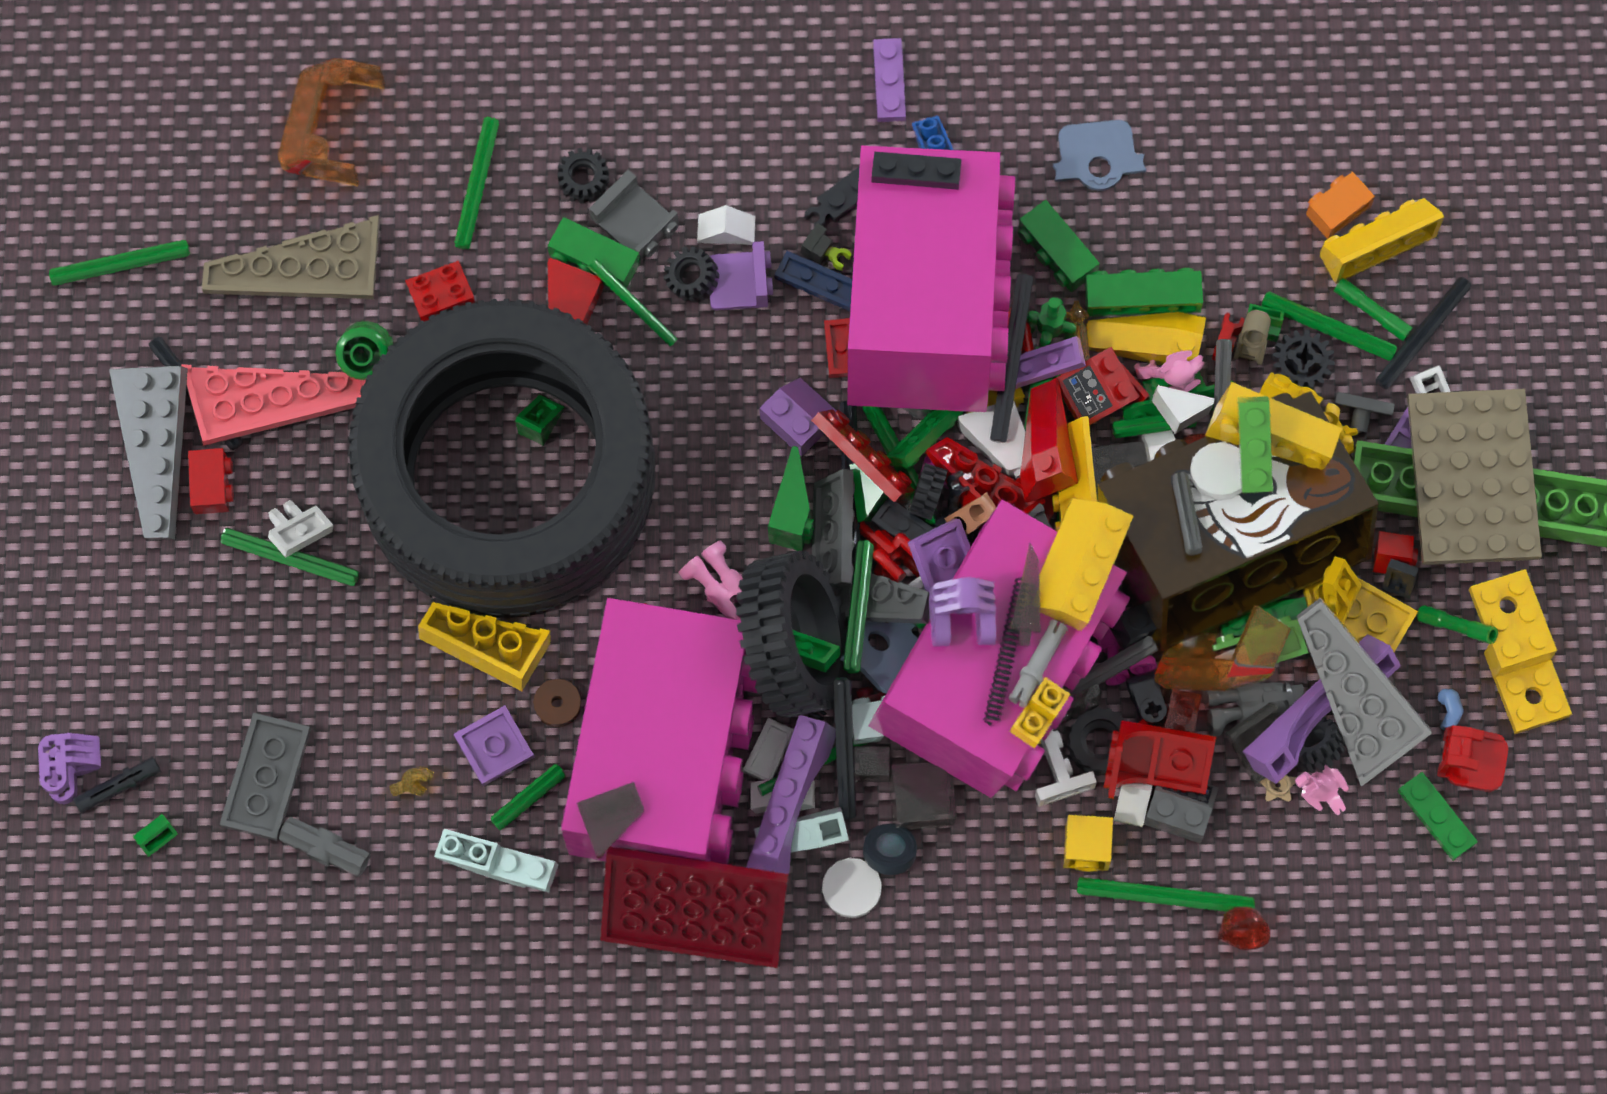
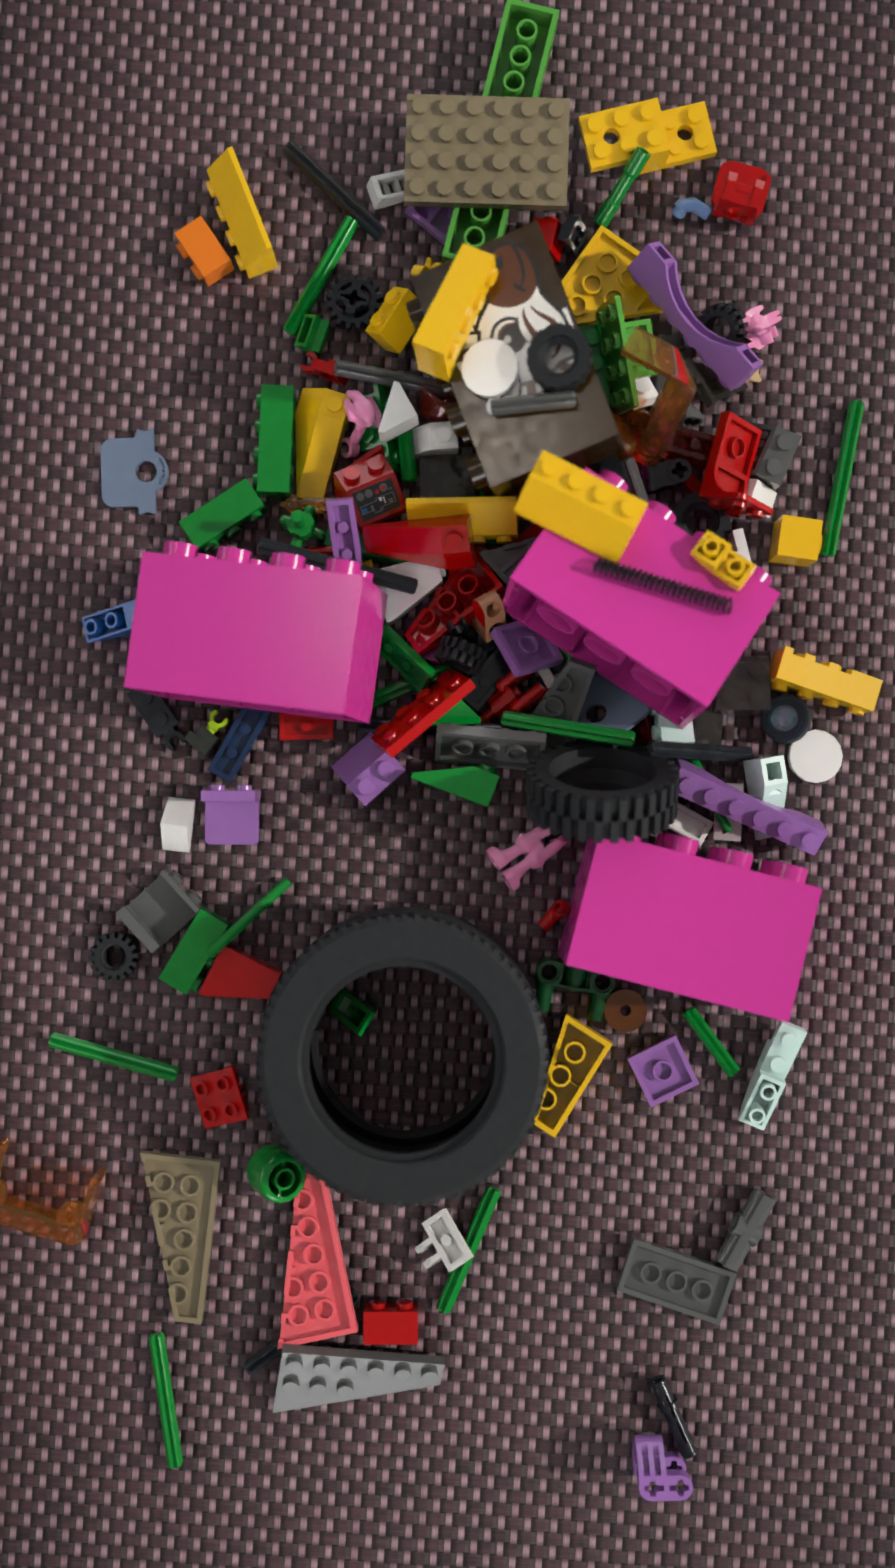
camera: 85 degrees left, 15 degrees up
green piece [132,814,178,857] -> none
clear yellow piece [390,766,434,796] -> none
clear smoke wing [577,782,645,859] -> none
dark red plate [600,846,788,968] -> none
black tyre [664,246,719,302] -> none
green plate [793,630,840,672] -> none
black plate [871,151,962,190] -> none
medium lavender plate [873,38,906,122] -> none
medium lavender piece [929,577,996,647] -> none
light grey pin [1009,620,1068,707] -> none
clear smoke bar [1010,543,1041,647] -> none
clear red helmet [1218,906,1270,950] -> none
dark tan piece [1233,310,1271,365] -> none
bright green brick [1237,396,1273,493] -> none
light grey wing [1297,598,1432,786] -> none
yellow wing [1323,557,1362,624] -> none
green piece [1333,277,1413,342] -> none
dark grey tile [1334,392,1395,433] -> none
green plate [1398,772,1478,861] -> none
none -> black tyre [526,323,593,392]
none -> dark green piece [534,956,615,1021]
none -> yellow wedge [764,646,883,716]

